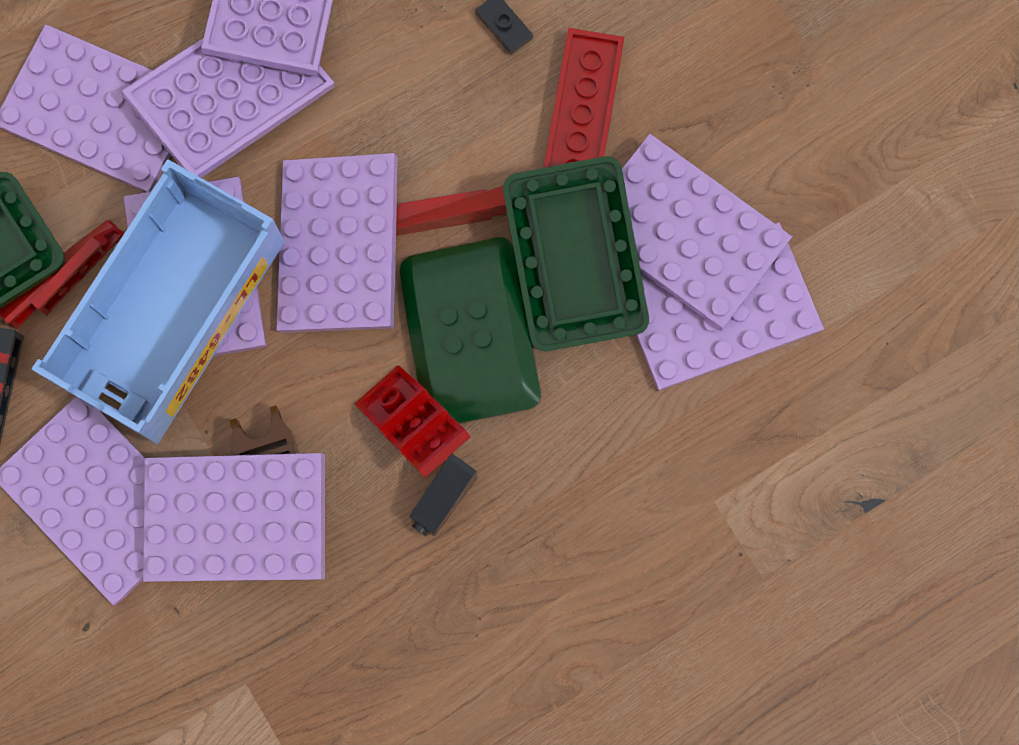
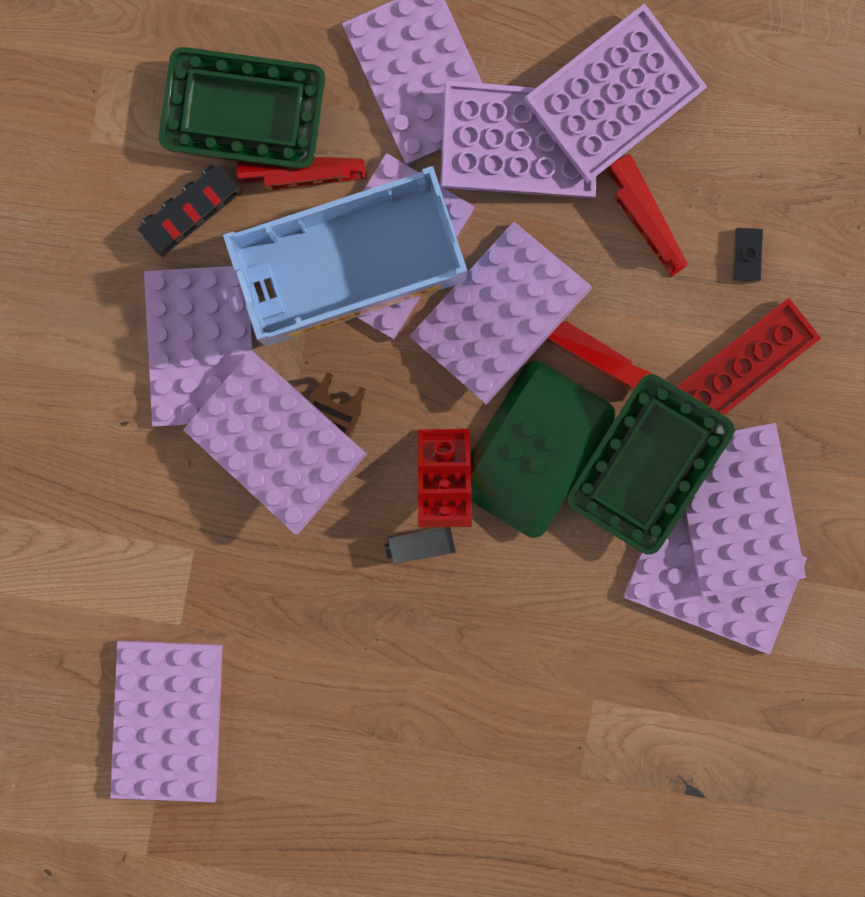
camera: 40 degrees right, 10 degrees up
none -> red wedge [606,154,688,277]

